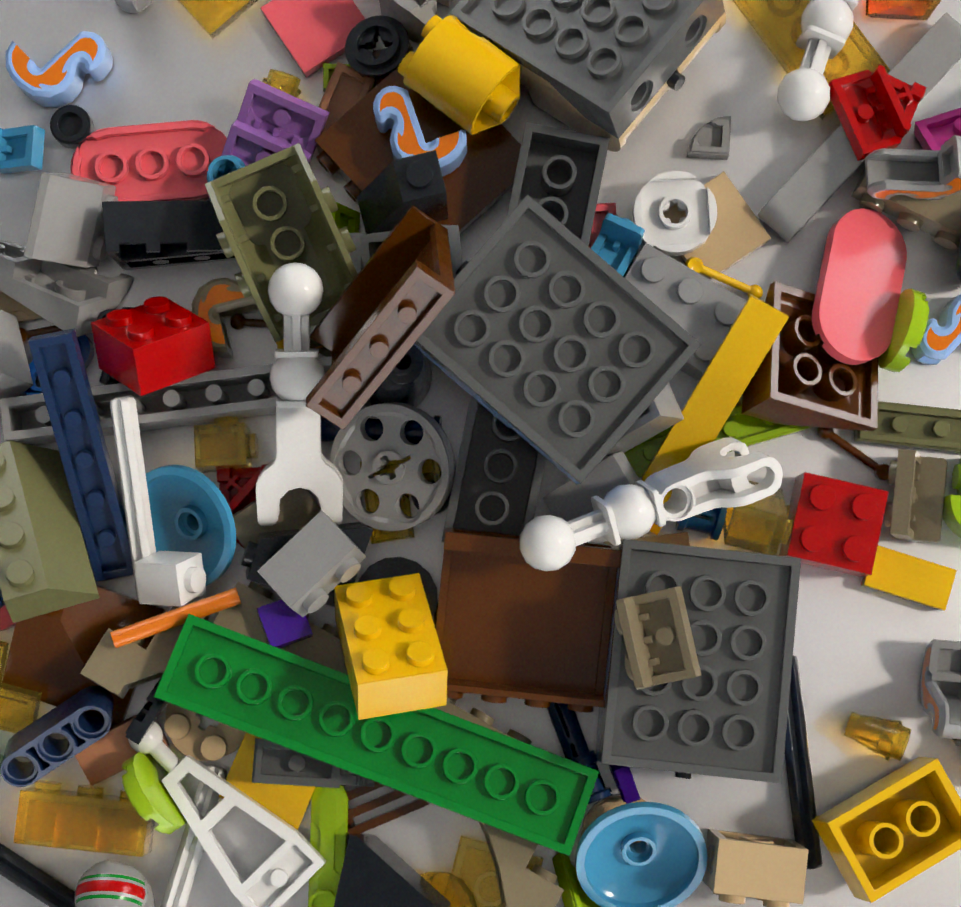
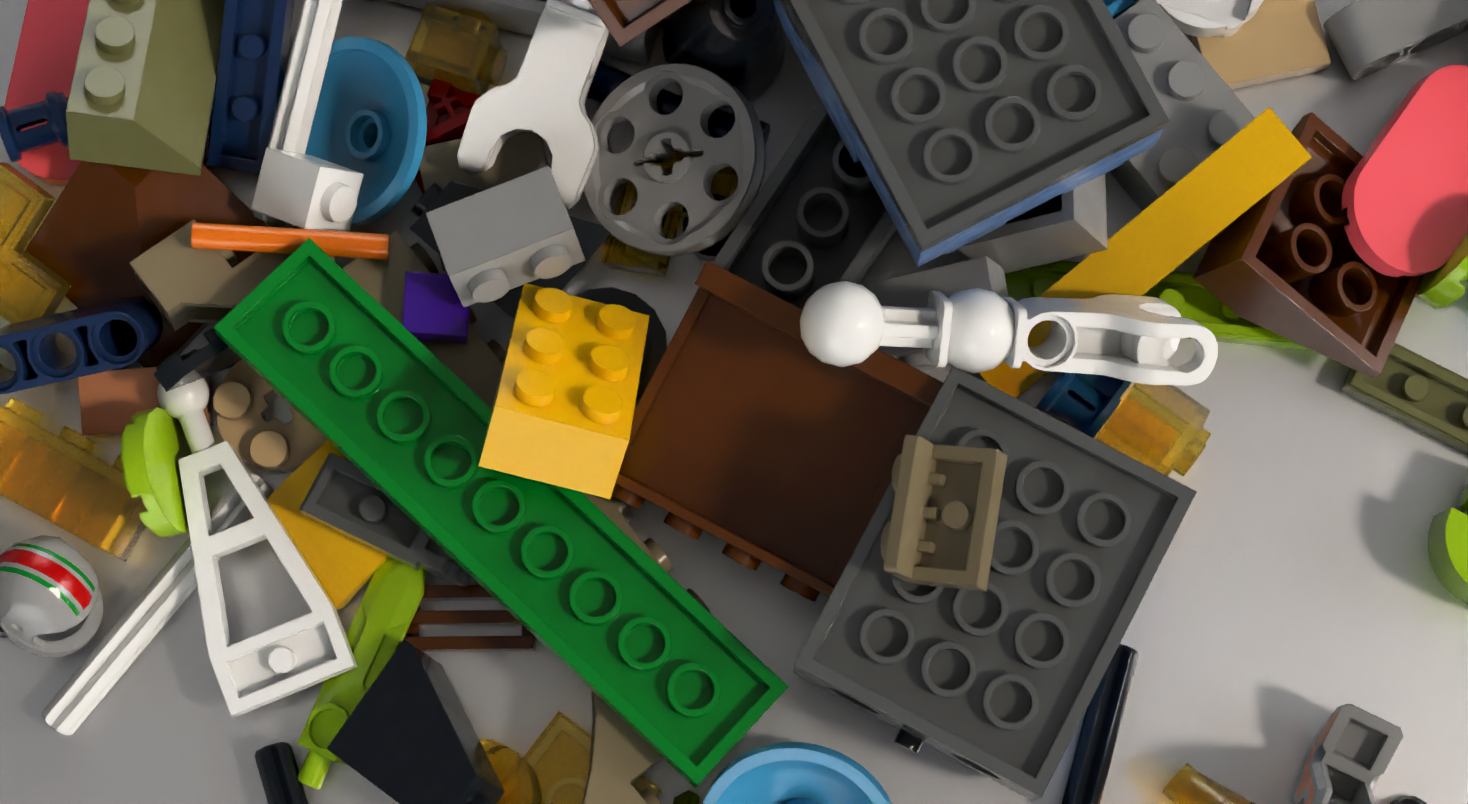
camera: 25 degrees right, 5 degrees down
dark blue pin [547,702,613,804] -> none
dark purple tile [608,764,640,804] -> none
yellow hinge [685,257,763,299] -> none
red brick [779,472,889,577] -> none
reddish brown hinge [817,427,889,480] -> none
yellow tile [861,545,957,611] -> none
dark tan bracket [884,449,948,543] -> none

